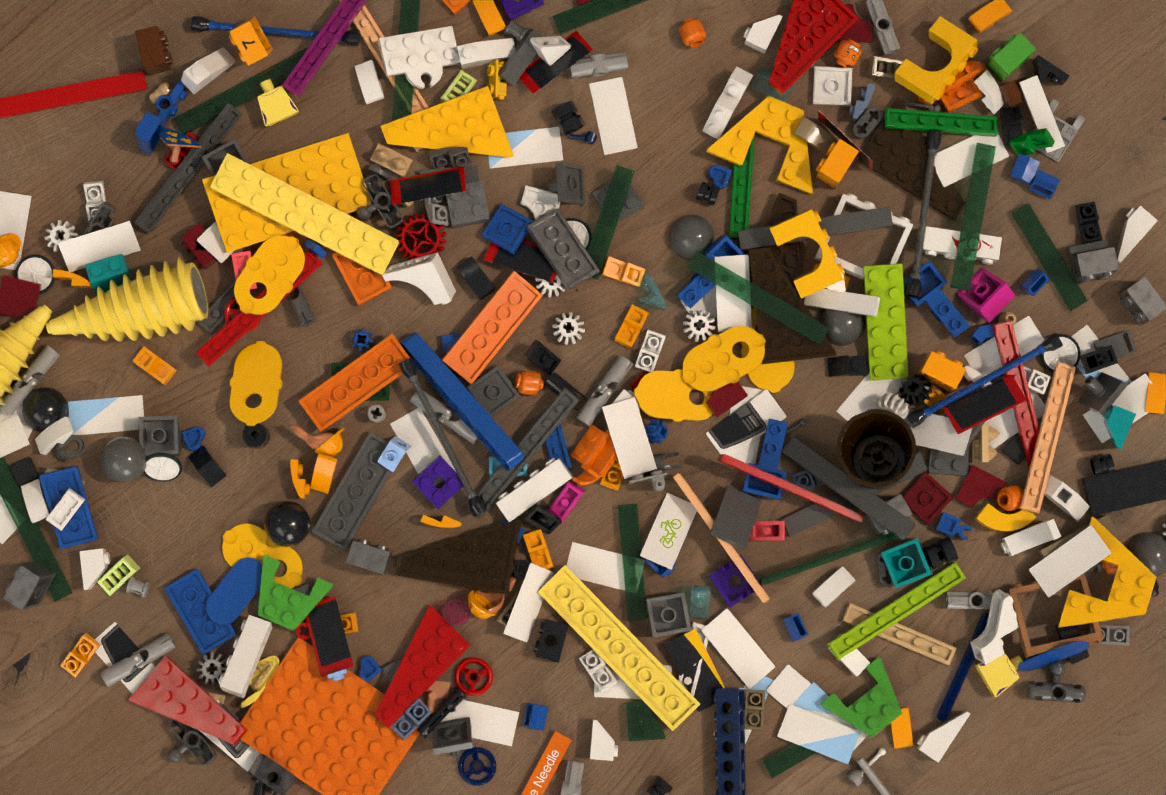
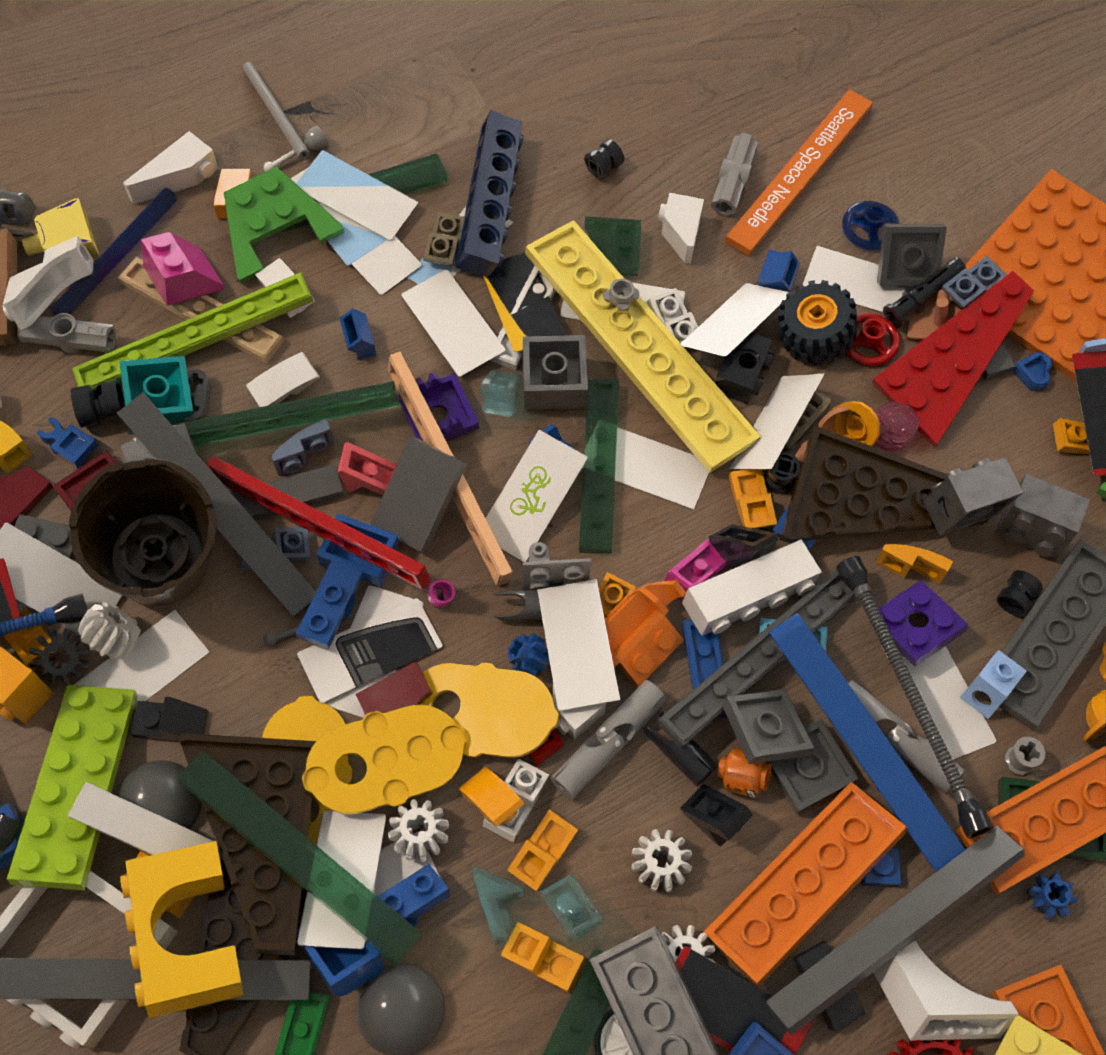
camera: 170 degrees left, 20 degrees down
none -> dark pink slope [141,232,224,306]
none -> sand blue slope [271,419,334,476]
none -> dark pink hinge [427,579,455,608]
none -> light orange slope [458,767,524,827]
none -> clear light blue slope [540,874,604,943]
none -> light grey plate [603,278,639,311]
none -> white sticker [680,283,788,356]
none -> dark grey plate [722,689,814,764]
none -> dark grey tile [766,826,1025,1035]
none -> black wheel [778,280,857,365]
none -> flat silver brick [923,457,1024,536]
none -> black wheel [996,570,1043,617]

